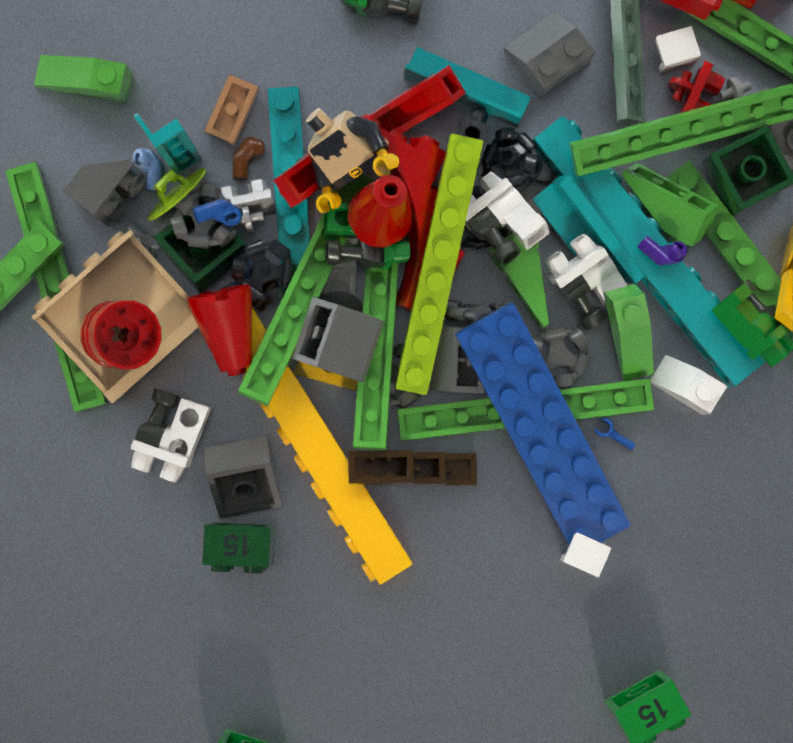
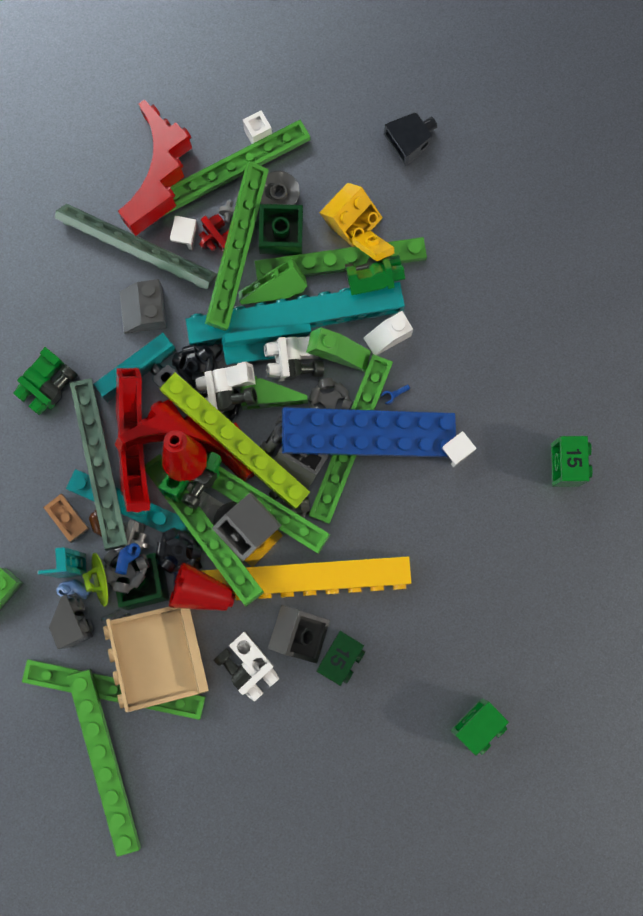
camera: 60 degrees left, 5 degrees down
red wheel [80,300,162,369] -> none
torso [306,108,399,213] -> none
dark brown slope [348,450,477,487] -> none
dark purple arm [637,235,687,266] -> none
none -> sand green plate [70,378,128,551]

